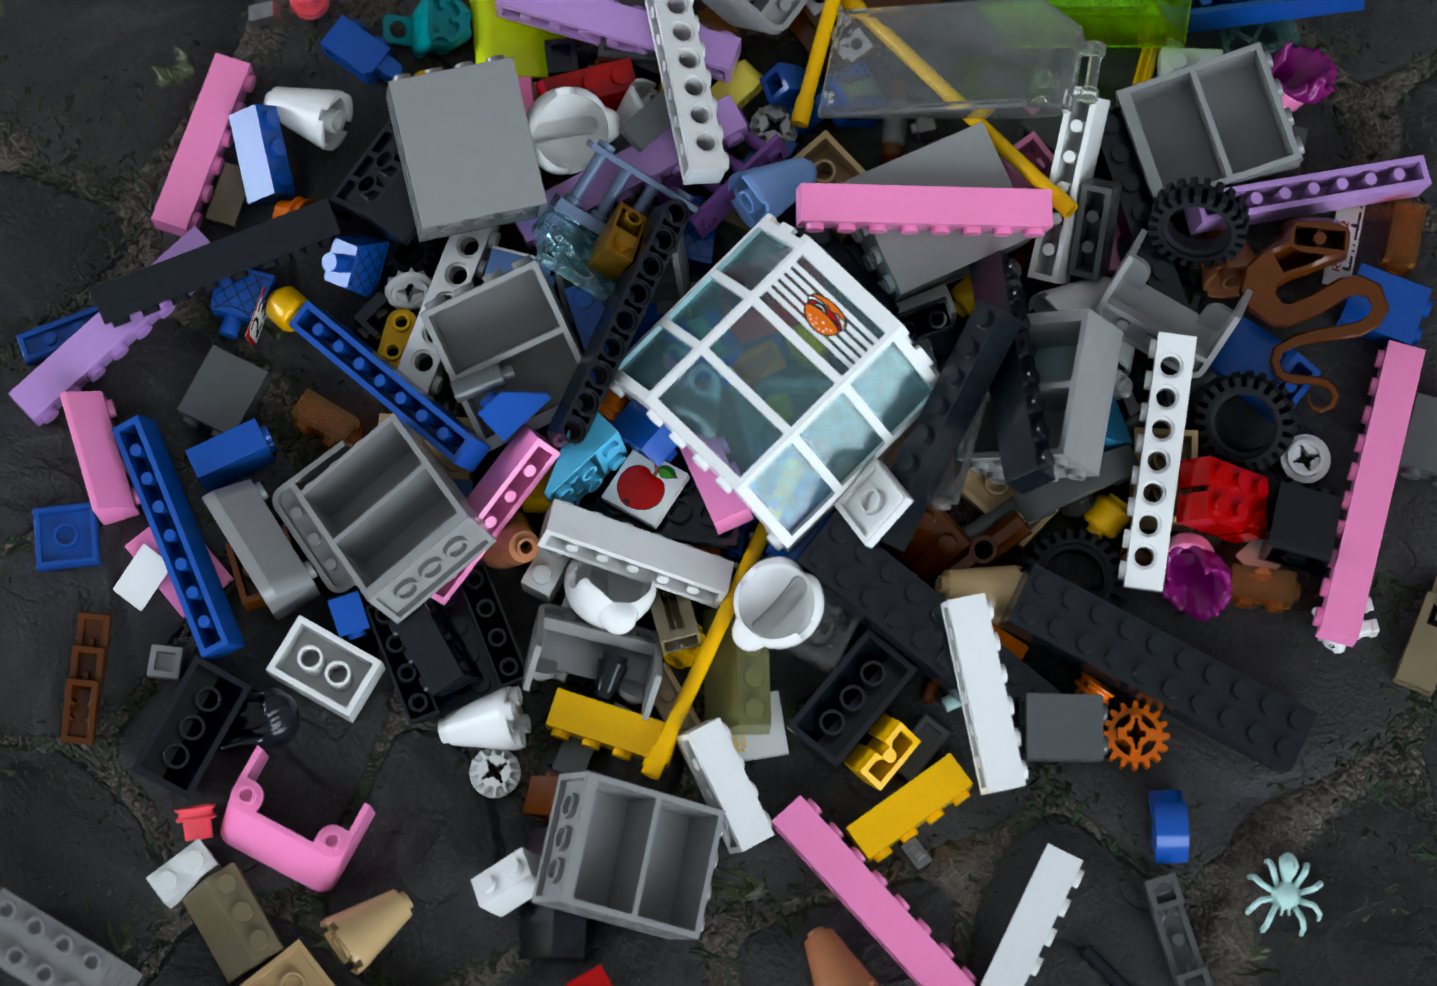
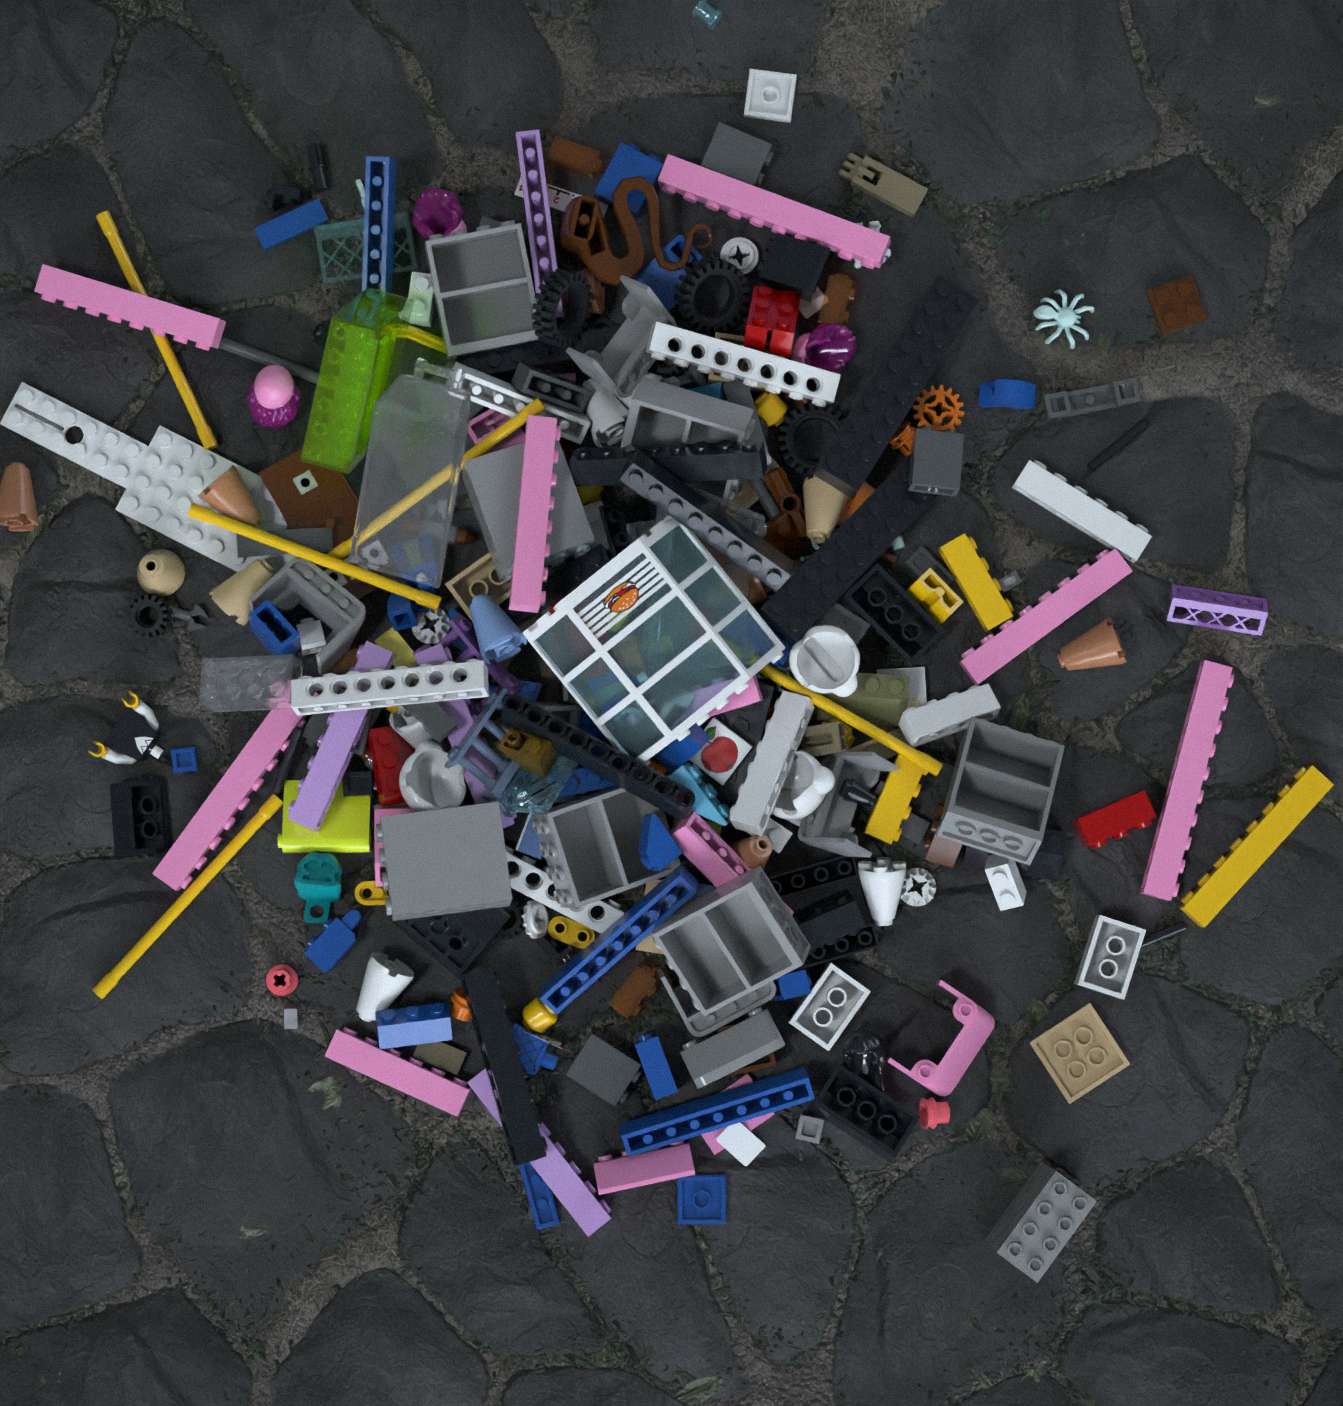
camera: 85 degrees left, 10 degrees up
reddish brown slope [61,611,113,745] -> none
white brick [146,838,222,909] -> none
dark tan slope [182,862,286,984] -> none
tan cone [320,889,413,975] -> none
blue torso [322,233,390,298] -> none
dark grey cylinder [450,364,516,403] -> none
white tile [834,457,914,548] -> none
white brick [940,593,1028,795] -> none

